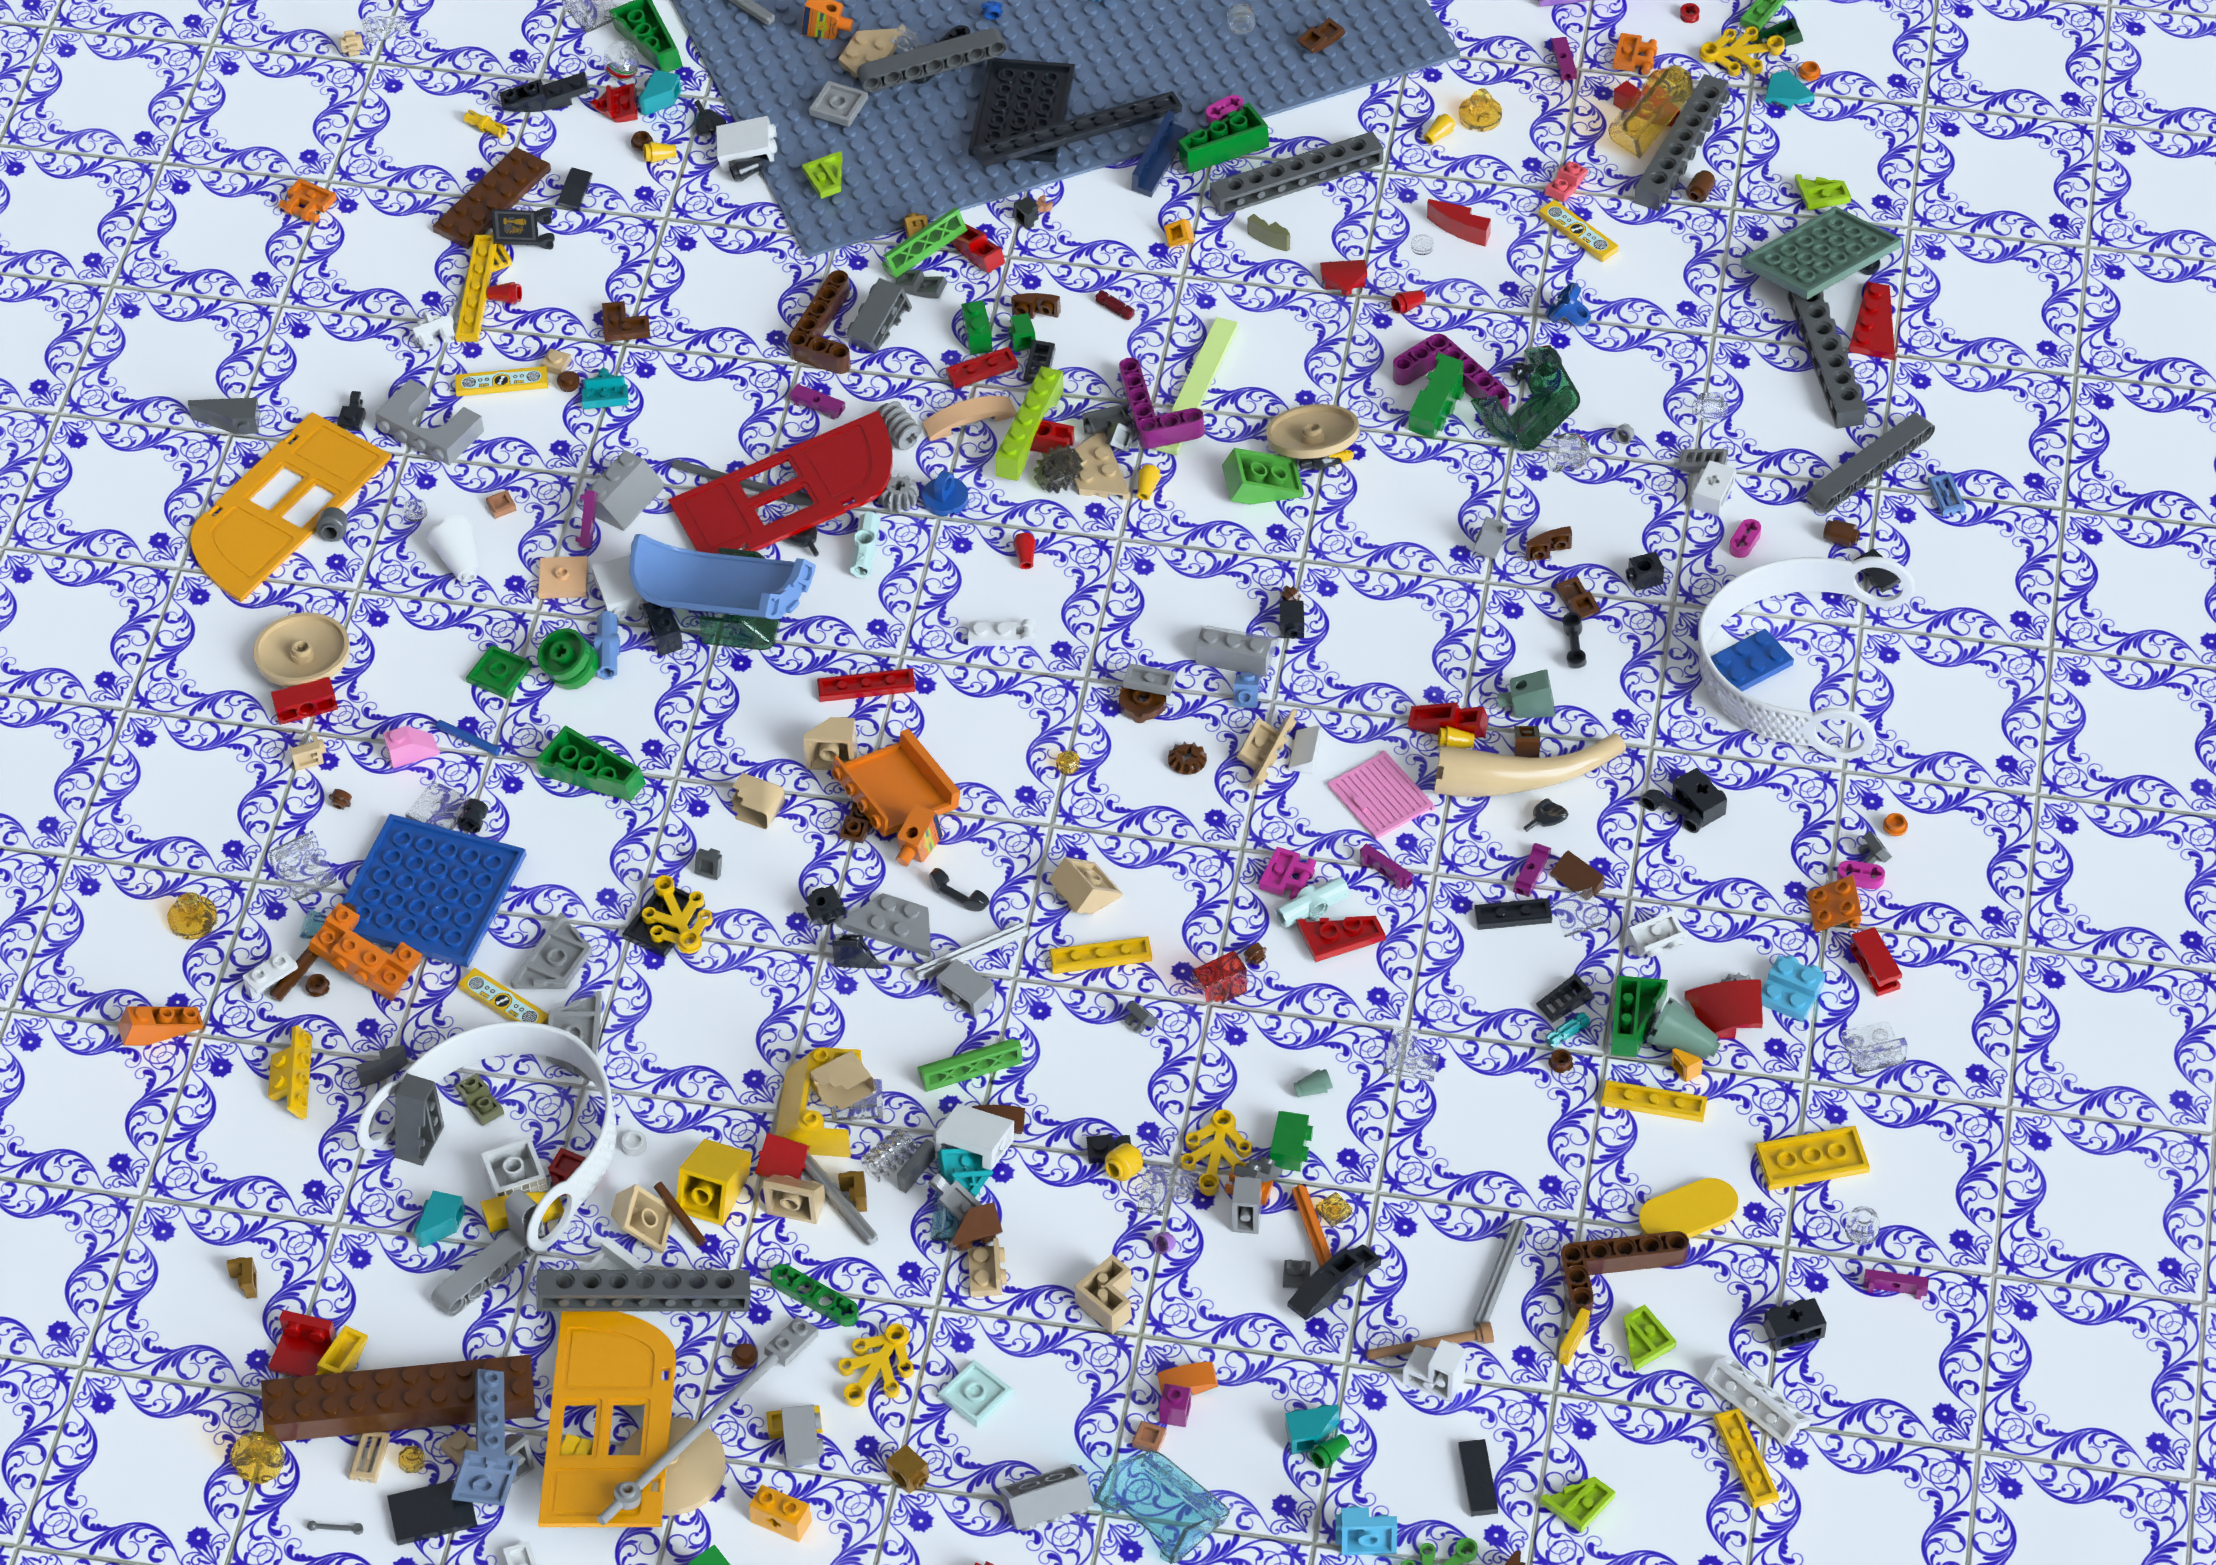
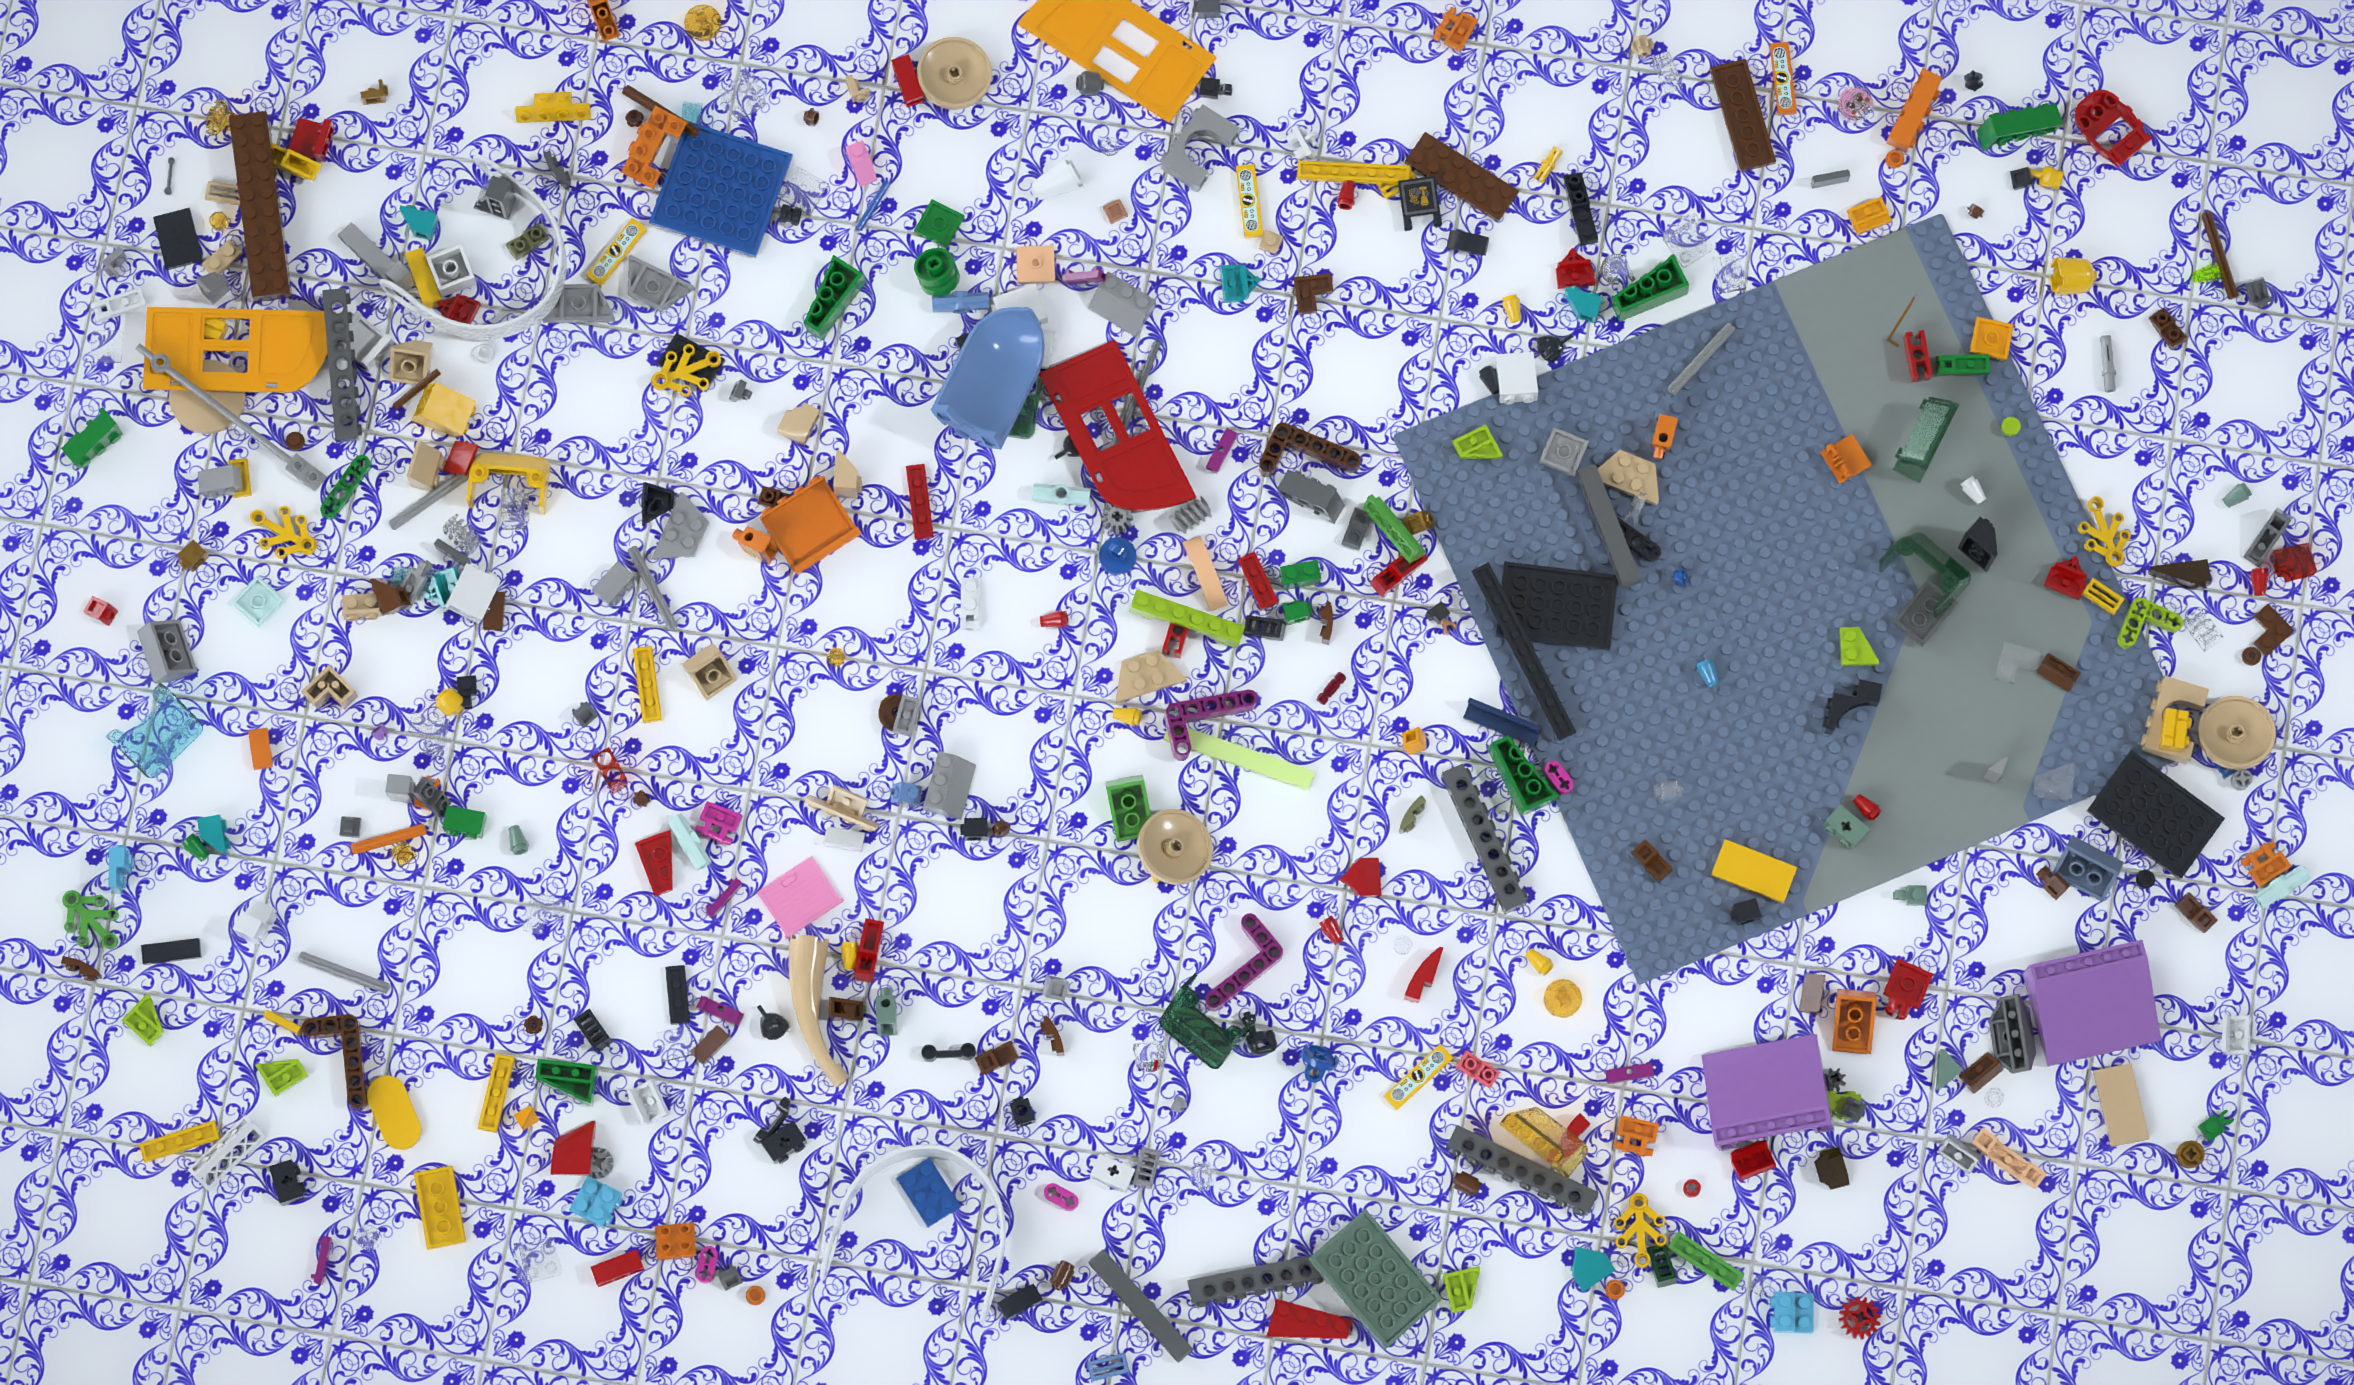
camera: 85 degrees right, 25 degrees up
white bracket [242,950,298,1000] -> none
sand blue bracket [451,1369,518,1506] -> none
reddish brown plate [557,371,580,392] -> none
reddish brown plate [631,131,653,151] -> none
light orange brick [749,1484,812,1542] -> none
black brick [805,884,848,926] -> none
tan piece [809,1050,874,1110] -> none
pearl gold bracket [838,1171,867,1212] -> none
bright green fence [917,1038,1023,1092] -> none
black bar [929,868,990,912] -> none
clear smoke gear [1033,445,1083,494] -> none
dark grey hinge [1082,403,1132,435] -> none
tile [1106,422,1137,452] -> none
nougat tile [1132,1421,1167,1455] -> none
magenta brick [1159,1384,1191,1428] -> none
reddish brown gear [1168,741,1207,775] -> none
yellow plant [1180,1109,1252,1196] -> none
black slope [1287,1244,1382,1321] -> none
medium nougat piece [1366,1321,1494,1360] -> none
green wedge [1408,353,1465,439] -> none
teal axle [1545,1012,1590,1048] -> none
sand green cone [1646,997,1721,1059] -> none

